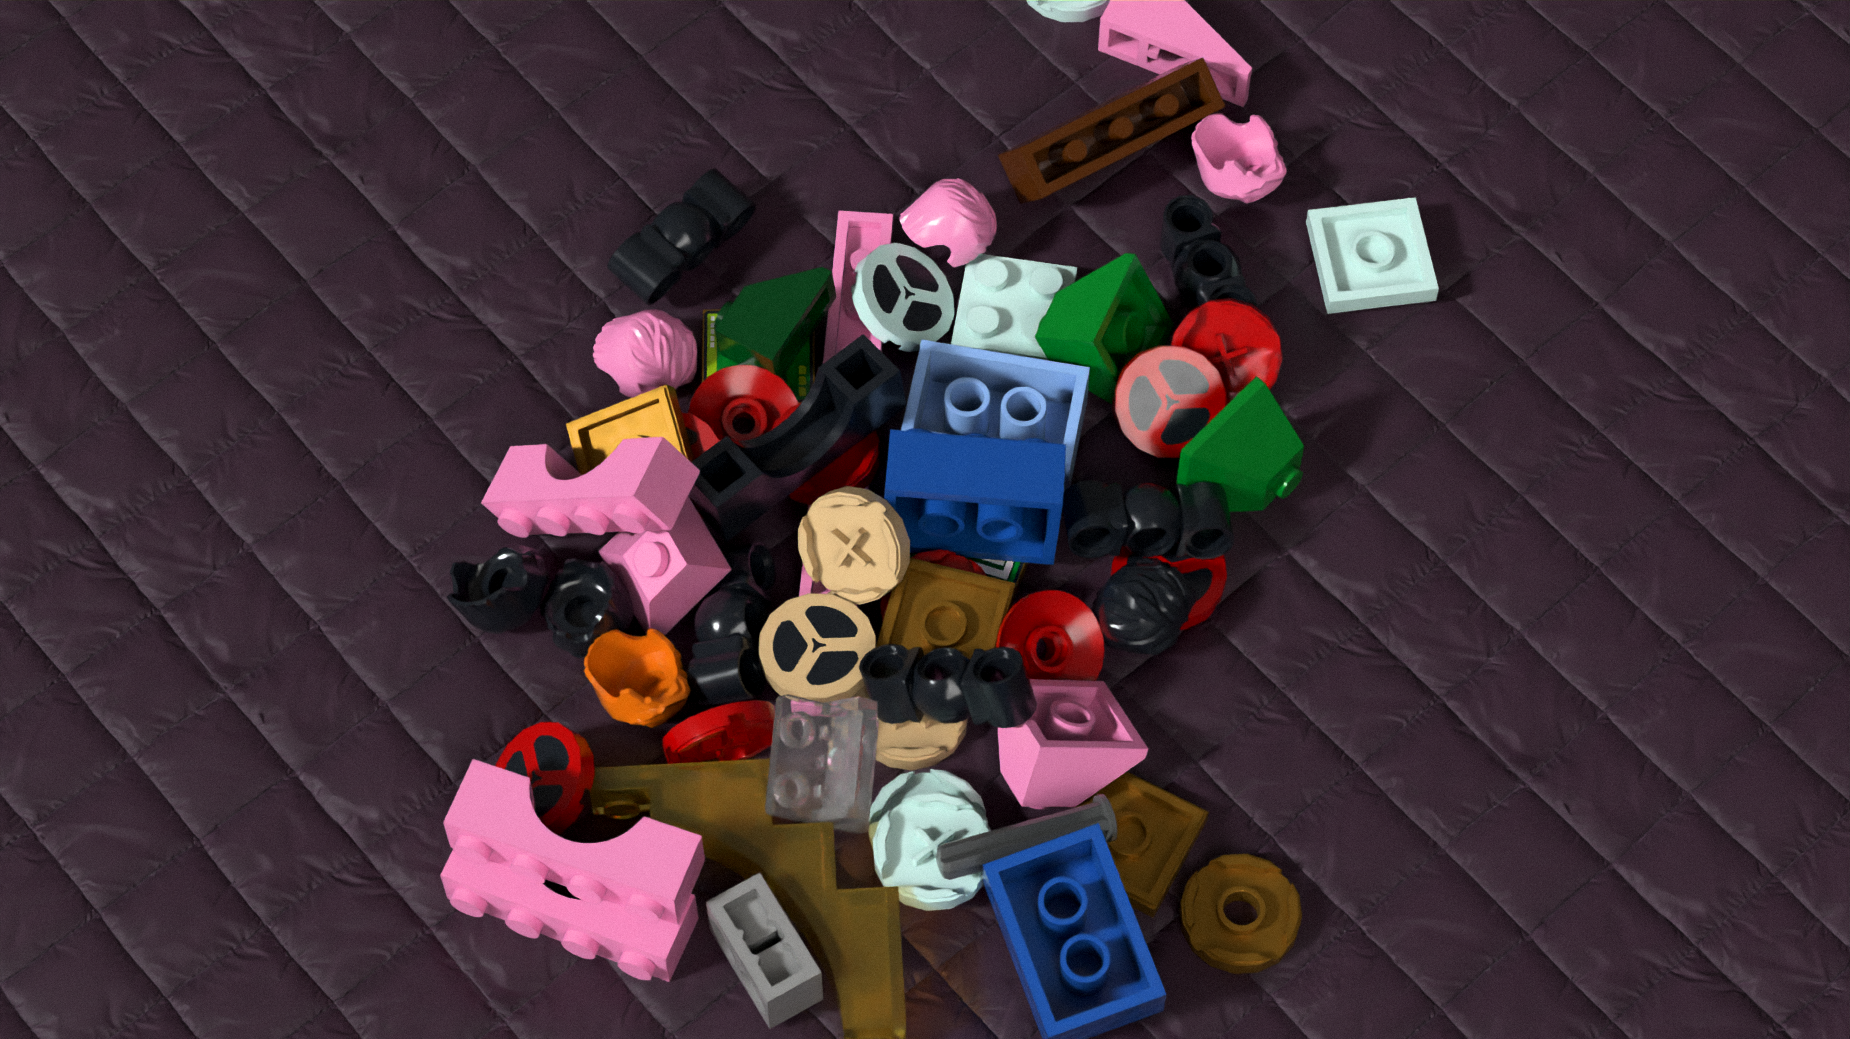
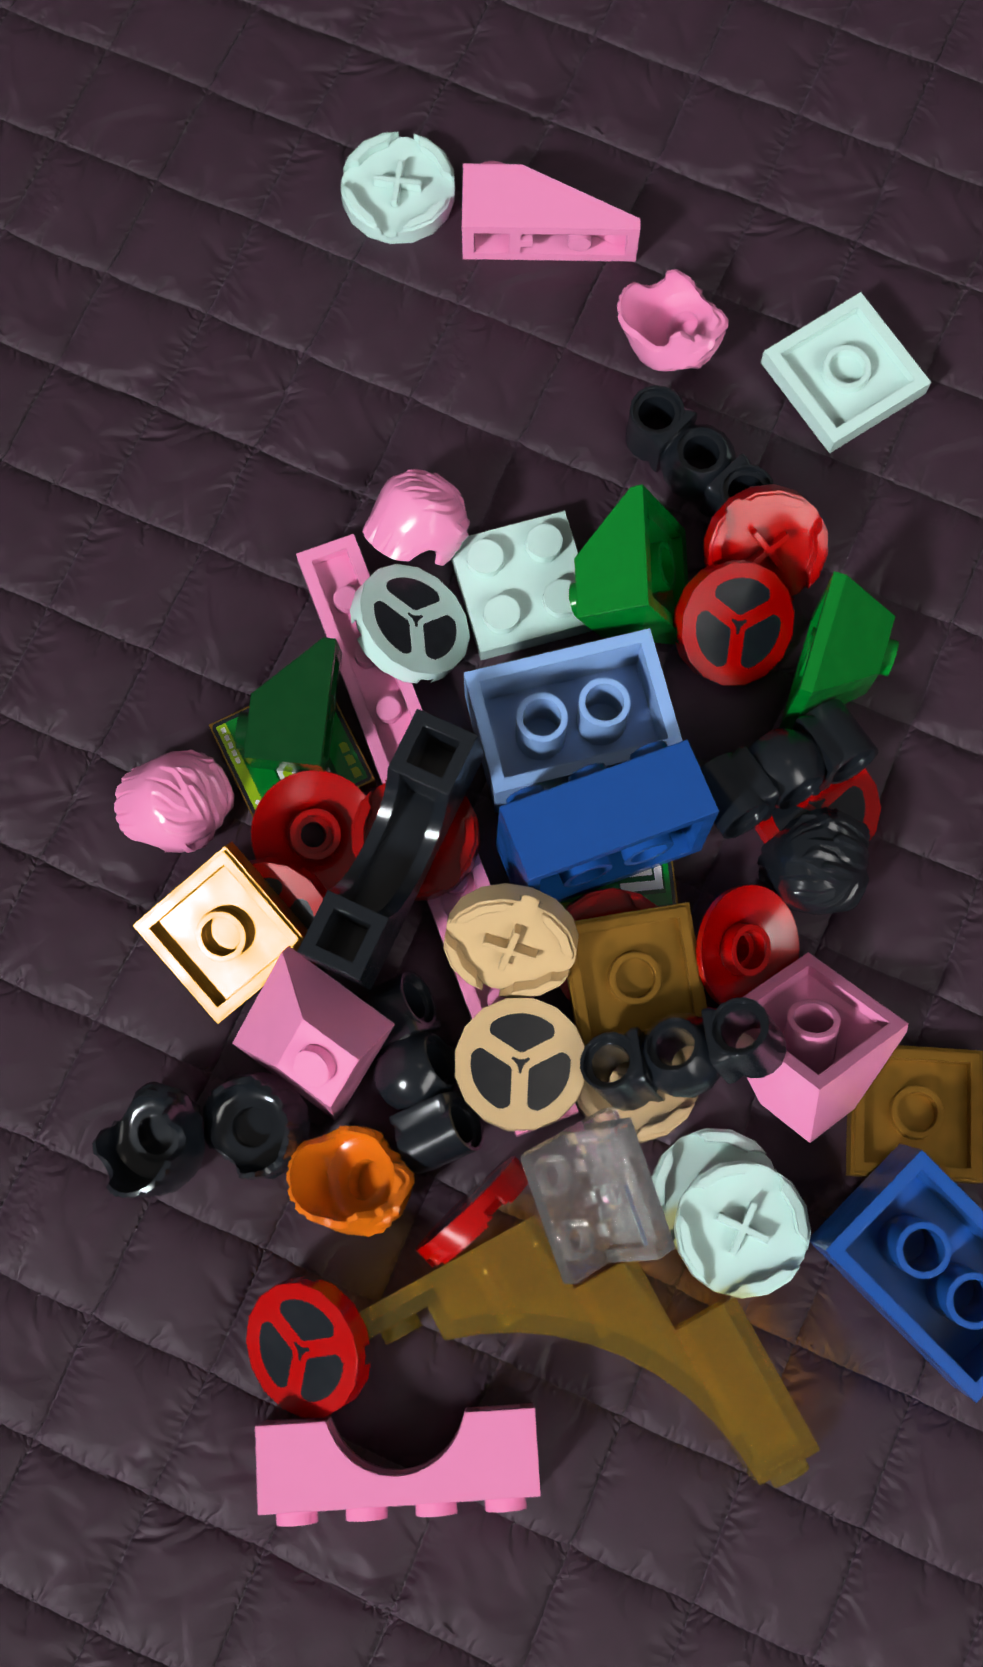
camera: 25 degrees left, 15 degrees up
bright pink arch [443,759,705,925] -> none
bright pink arch [481,437,700,538] -> none
black piece [607,168,756,306] -> none
light grey brick [706,873,823,1029] -> none
dark grey axle [935,794,1117,880] -> none
reddish brown brick [998,57,1226,204] -> none

